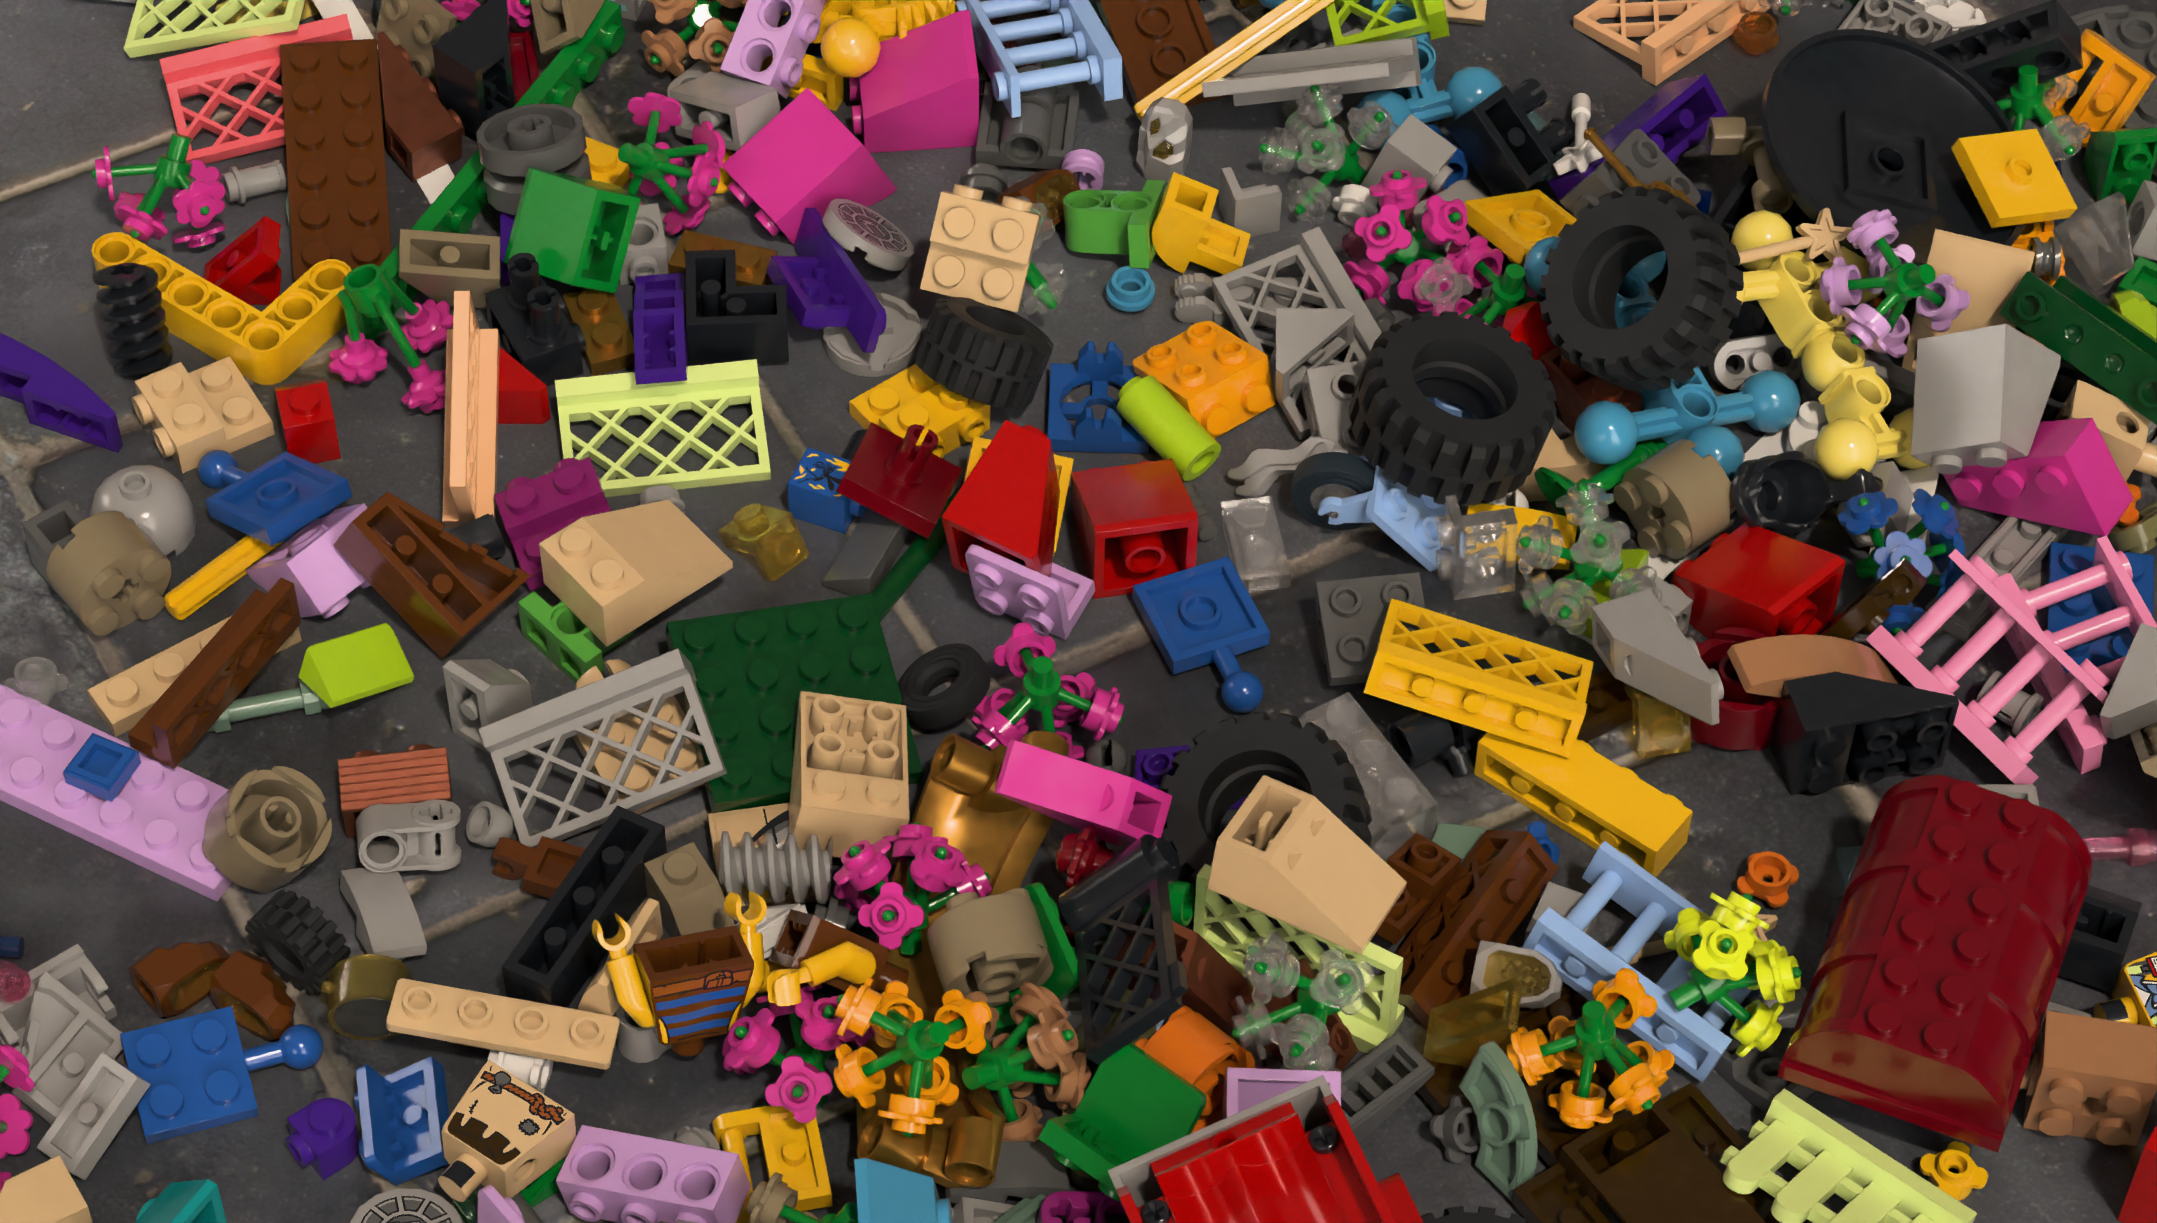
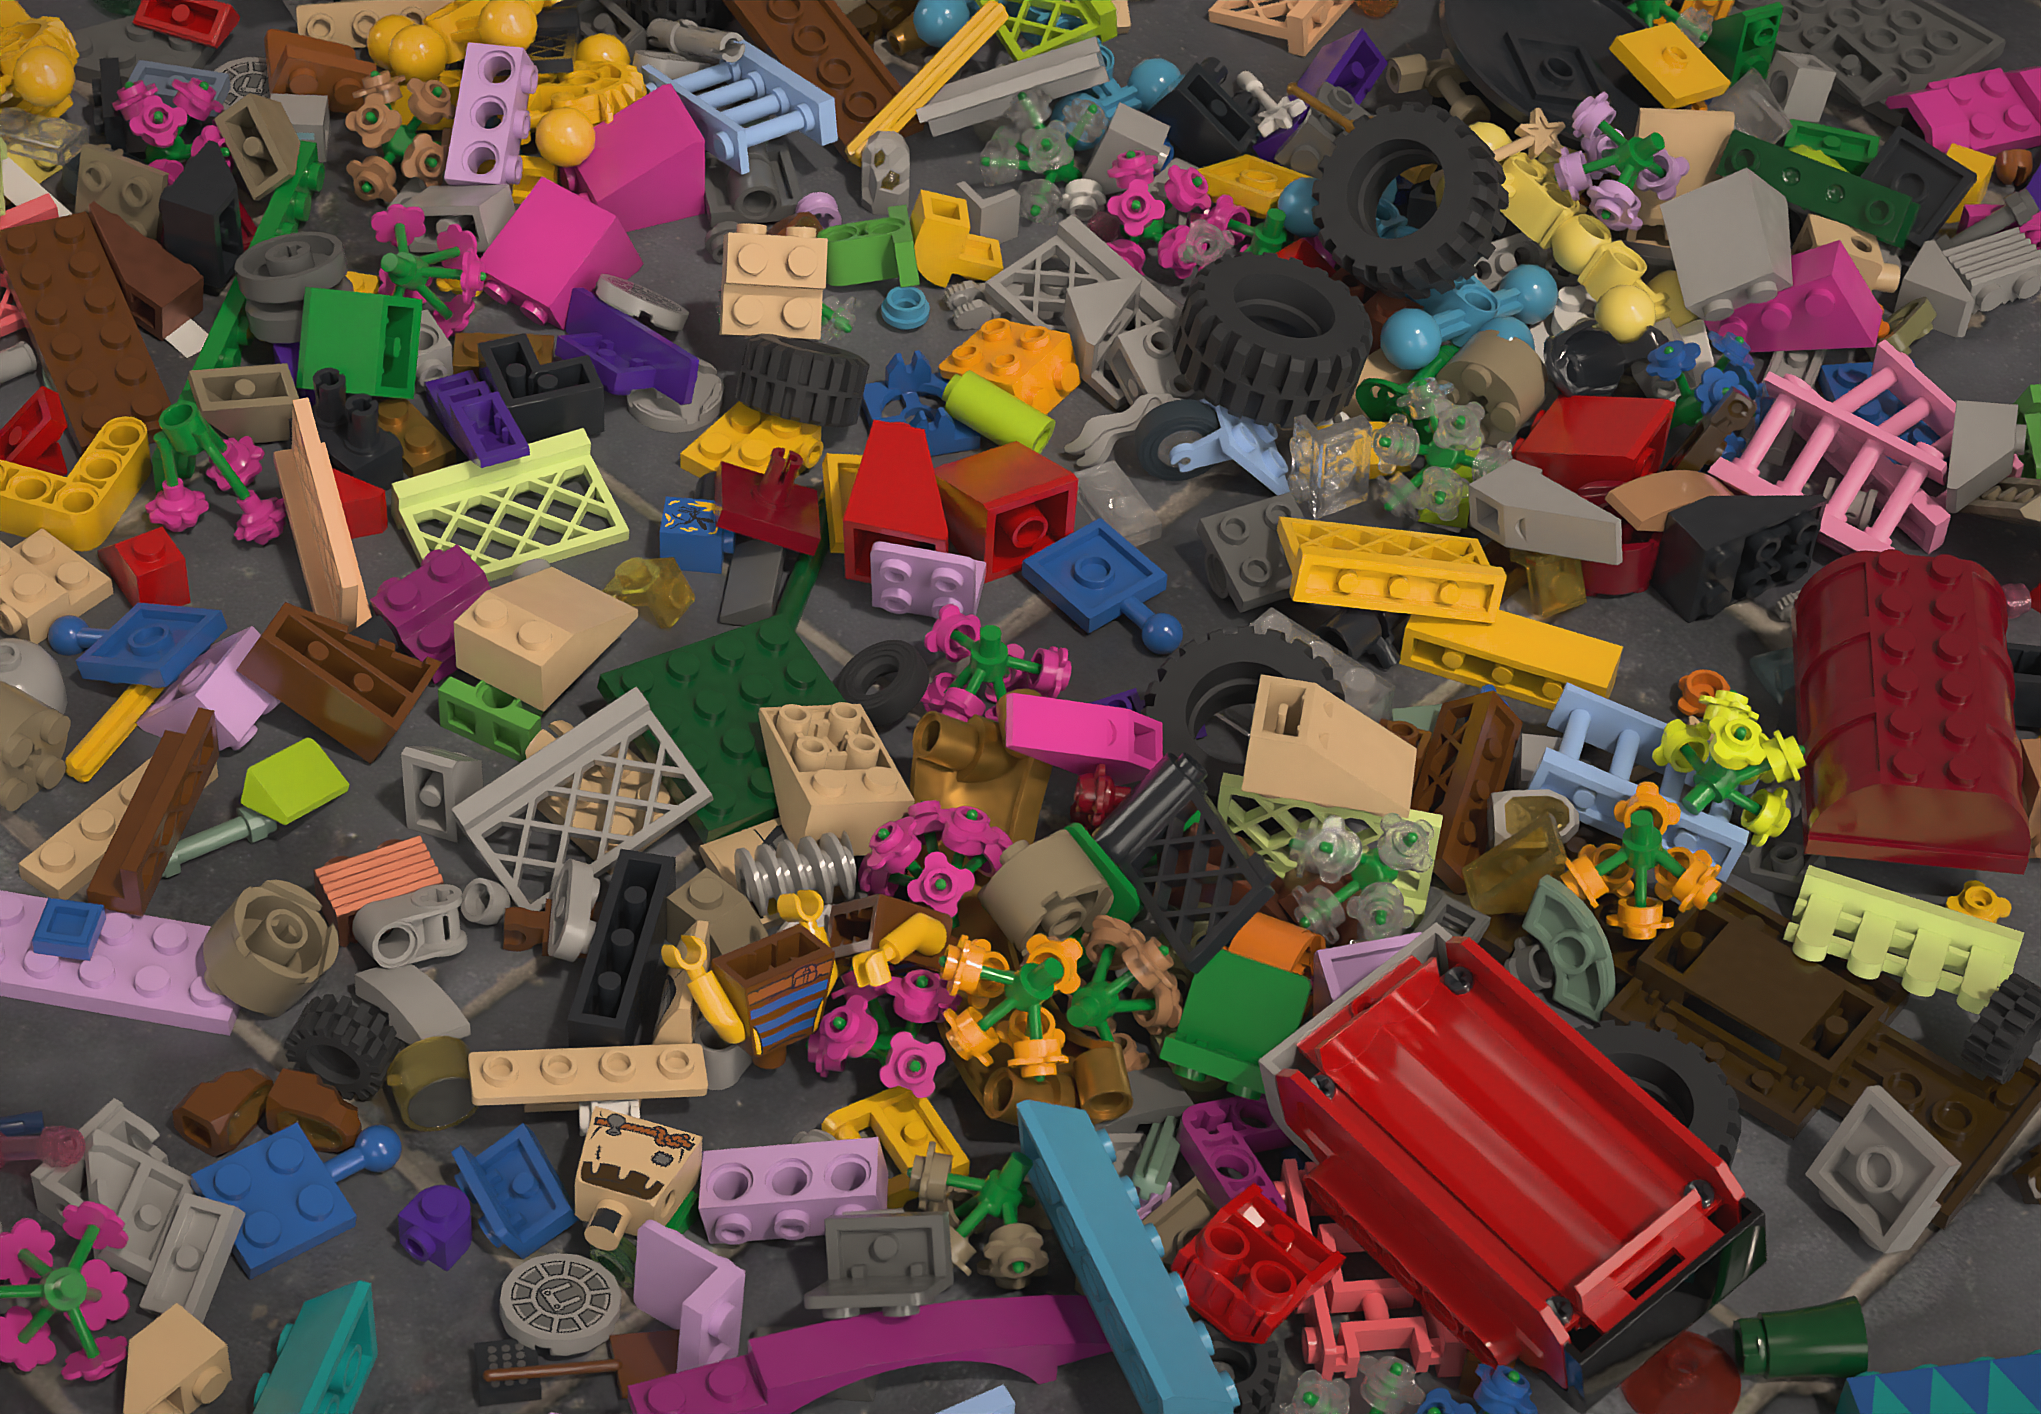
camera: 20 degrees left, 5 degrees down
none -> light grey plate [548,859,600,962]

